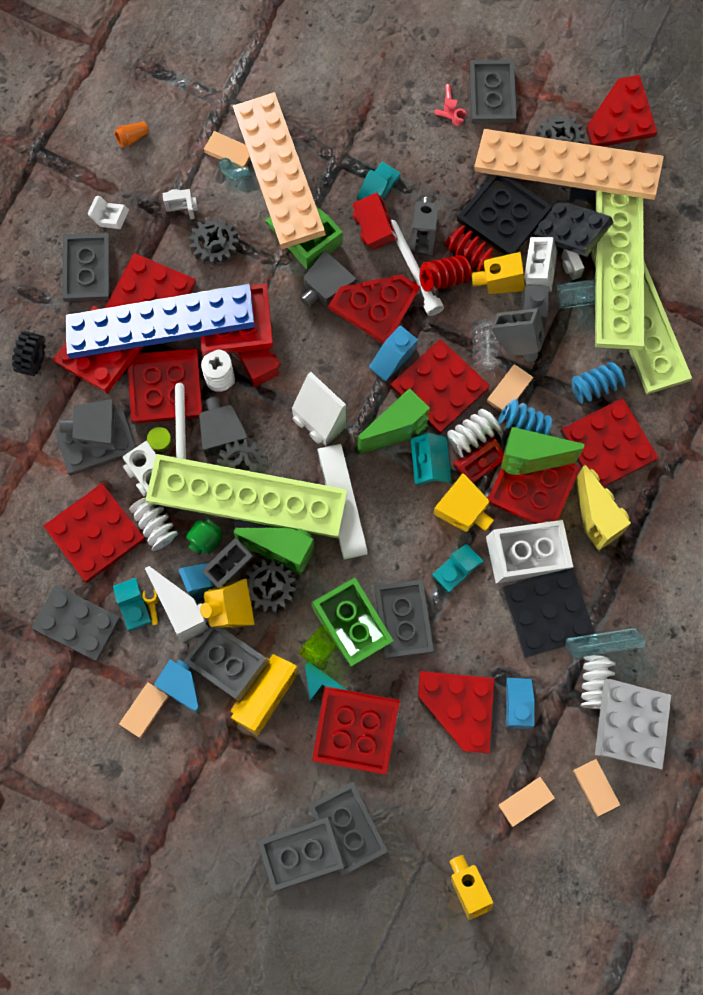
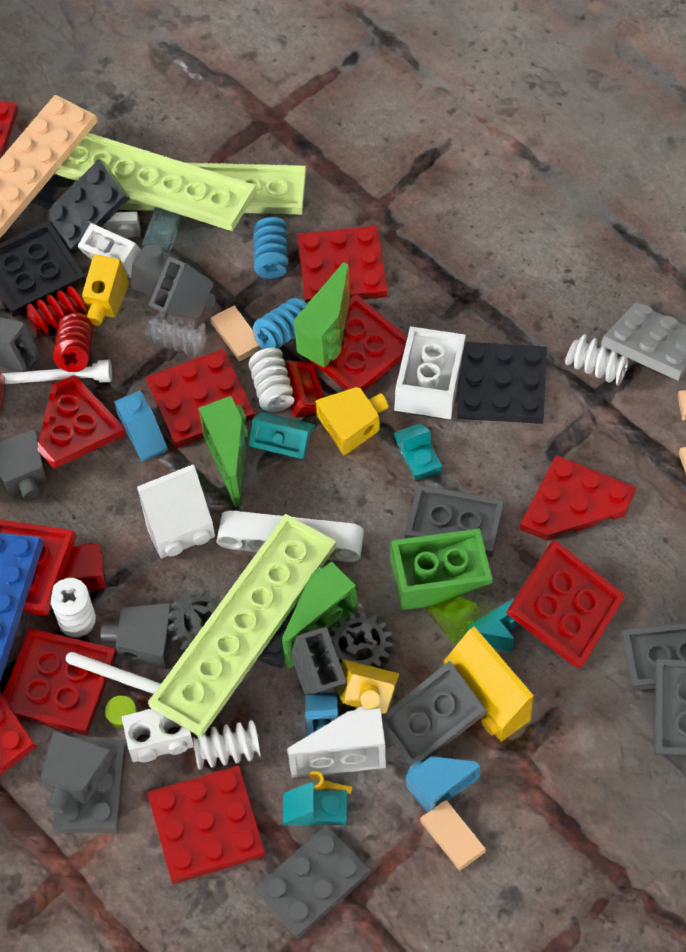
camera: 65 degrees left, 15 degrees down
green head [186,518,222,555] -> none
dark azure slope [506,678,534,729] -> none
clear light blue tile [566,628,645,658] -> none
light yellow slope [575,465,631,551] -> none

